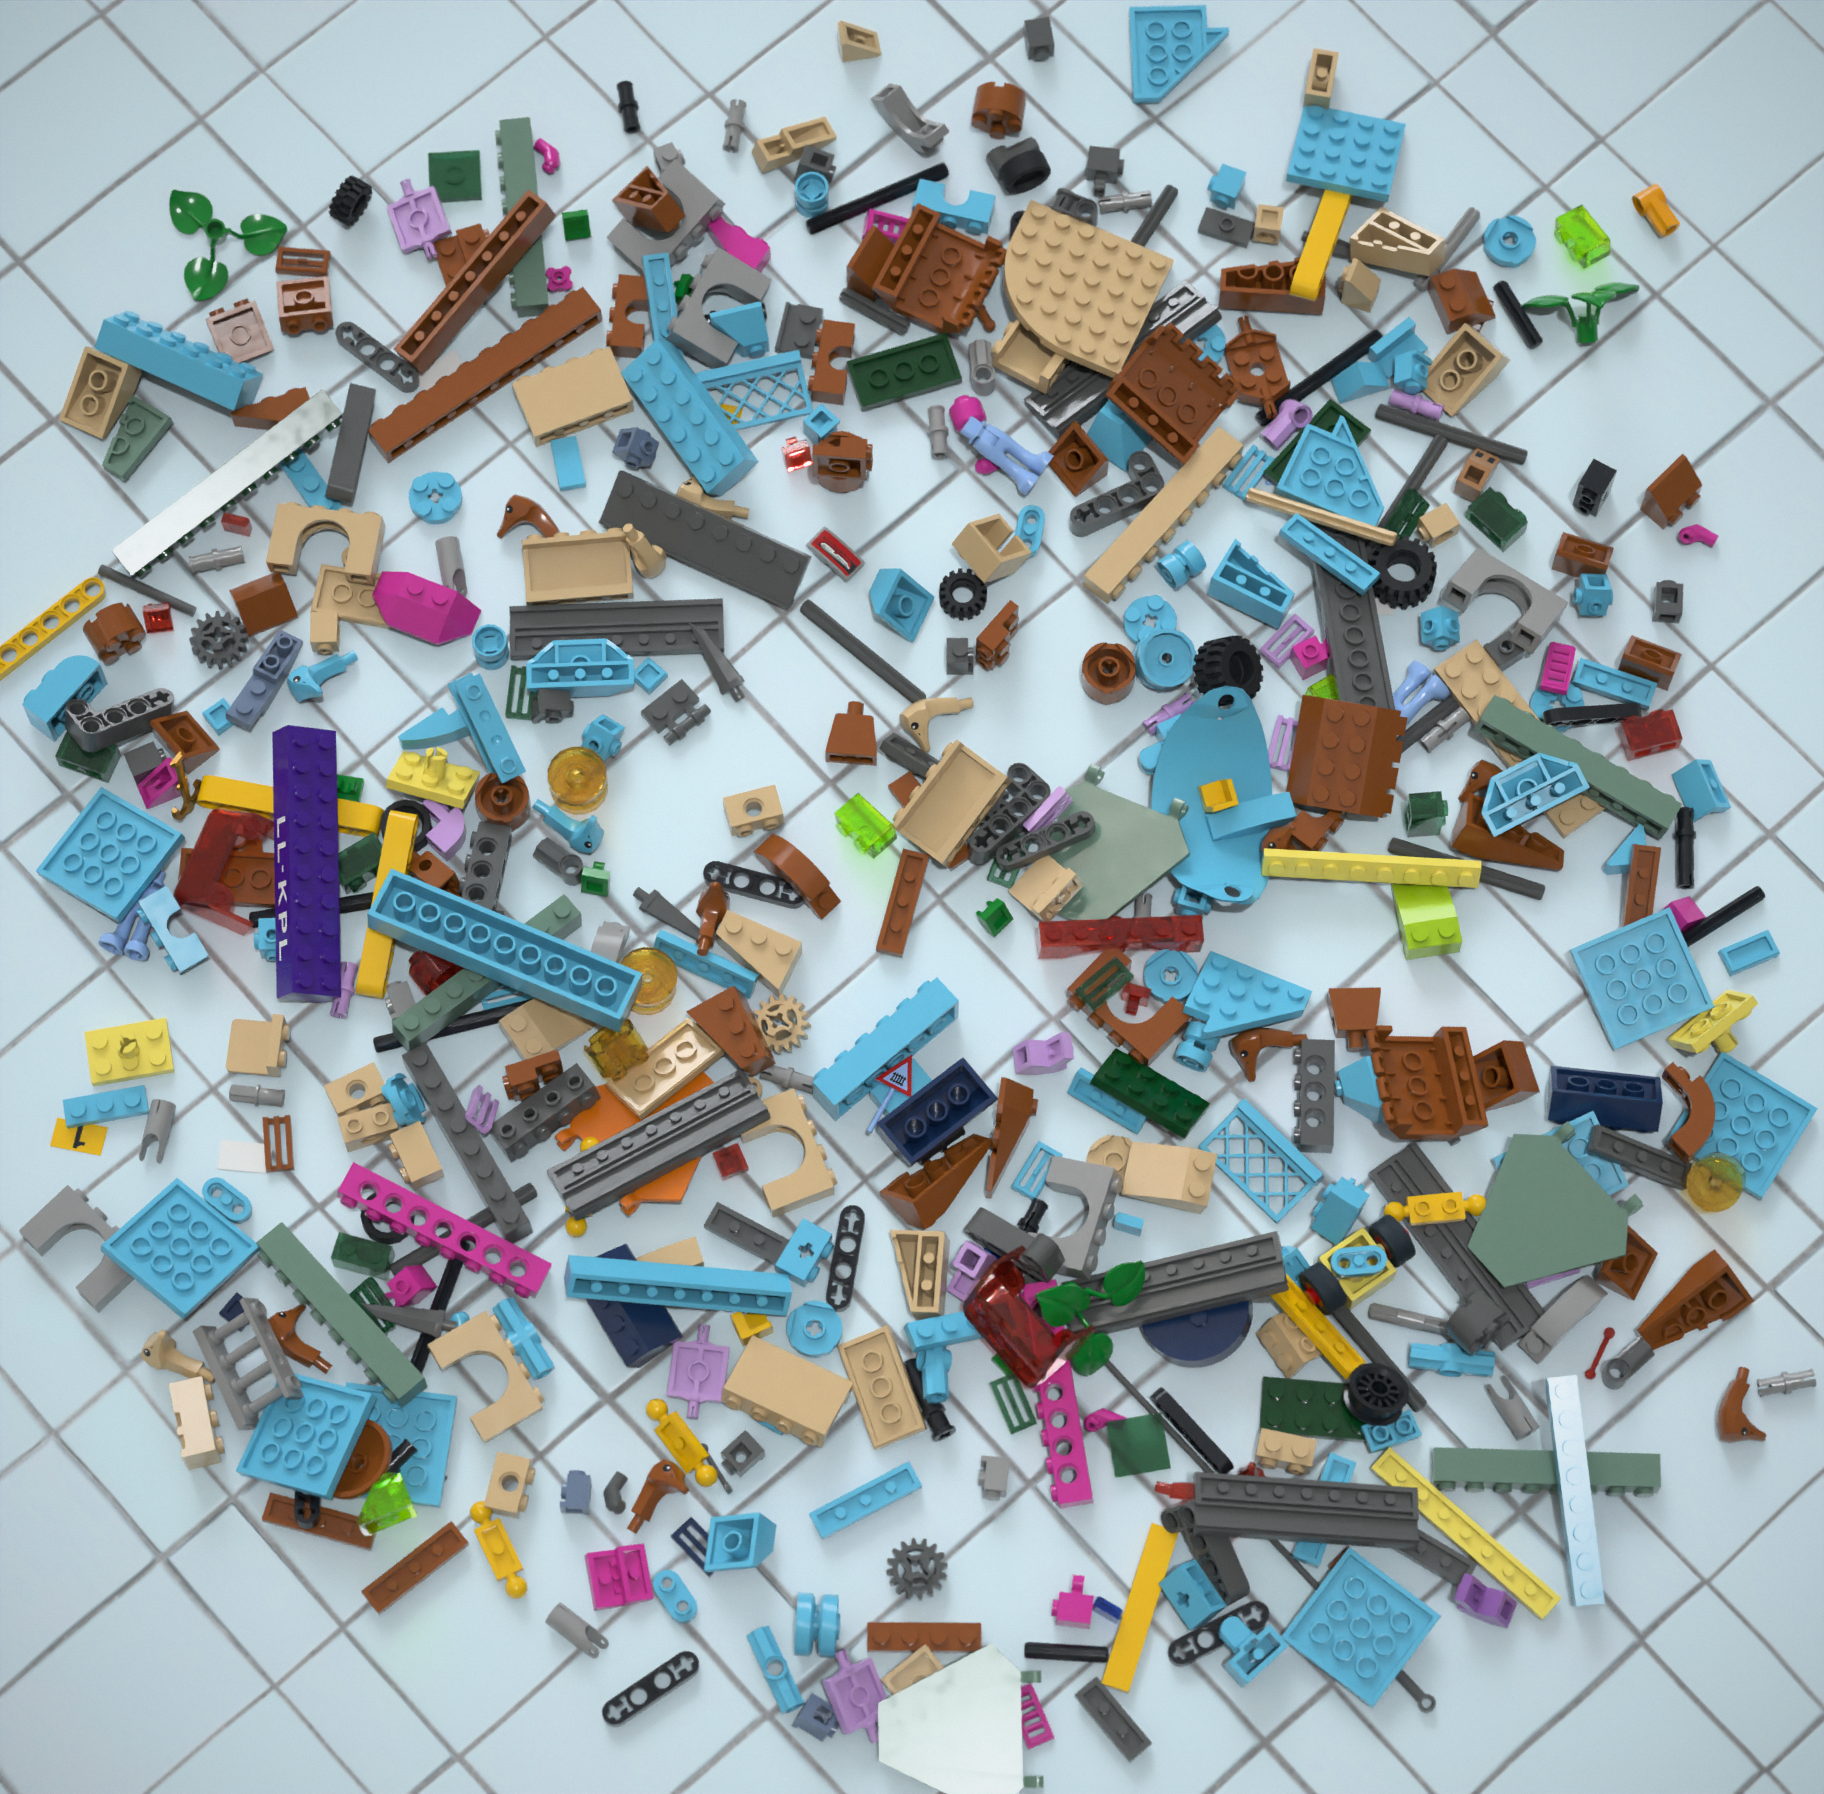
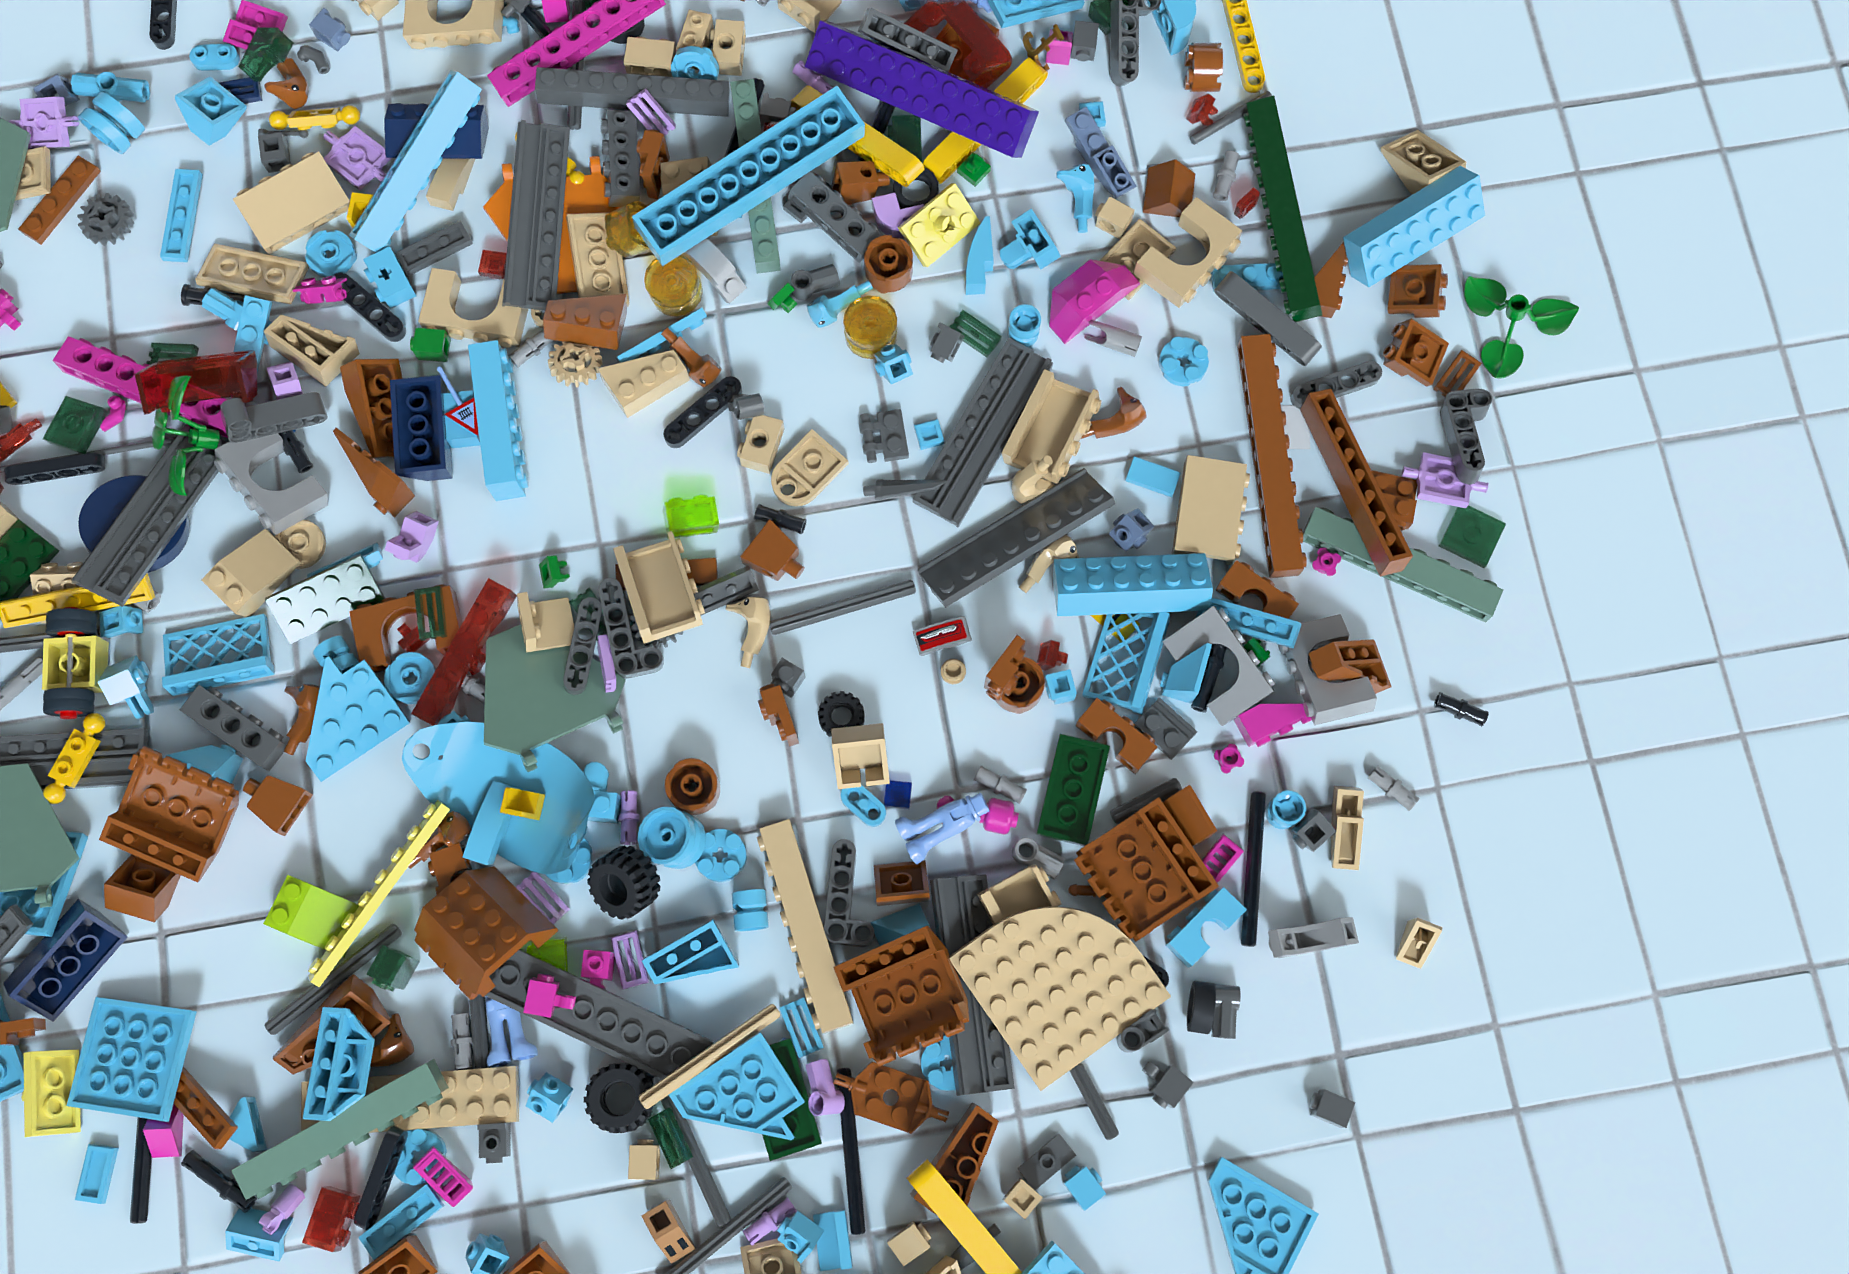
camera: 120 degrees right, 5 degrees up
sand green wing [102,395,173,482] -> none
dark orange slope [150,710,220,775] -> none
dark grey gear [189,611,249,669] -> none
black tyre [329,175,372,227] -> none
medium azure fence [447,673,526,783] -> none
medium azure piece [492,1297,555,1381] -> none
medium azure wedge [526,638,635,698] -> none
dark pink arm [533,138,560,174] -> none
green tile [562,209,591,240] -> none
dark grey bar [633,887,710,947] -> none
light grey brick [653,142,685,175] -> none
dark orange arch [753,834,841,919] -> none
medium azure slope [869,568,935,642] -> none
dark orange plate [876,848,929,958] -> none
dark orange brick [971,82,1026,139] -> none
light grey brick [978,1455,1010,1501] -> none
medium azure tile [1011,1141,1063,1201] -> none
light grey pin [1098,190,1152,213] -> none
medium azure tile [1114,1212,1144,1237] -> none
medium azure plate [1279,513,1380,596] -> none
medium azure plate [1330,1245,1387,1278] -> none
medium azure slope [1331,362,1390,404] -> none
light grey arch [1441,547,1568,654] -> none
clear green brick [1465,487,1528,552] -> none
none -> clear green arch [238,27,294,82]
none -> lavender bar [259,1184,305,1235]
none -> dark pink hinge [293,276,347,304]
none -> green brick [410,328,451,362]
none -> dark pink brick [523,974,576,1018]
none -> dark grey piece [727,393,764,420]
none -> black pin [754,504,807,534]
none -> tan plate [771,429,849,506]
none -> dark grey brick [857,8,958,72]
none -> clear blue tile [884,780,912,809]
none -> tan plate [941,659,966,684]
none -> medium azure brick [1000,208,1061,270]
none -> dark pink plate [1214,744,1244,774]
none -> dark grey beam [1440,389,1492,485]

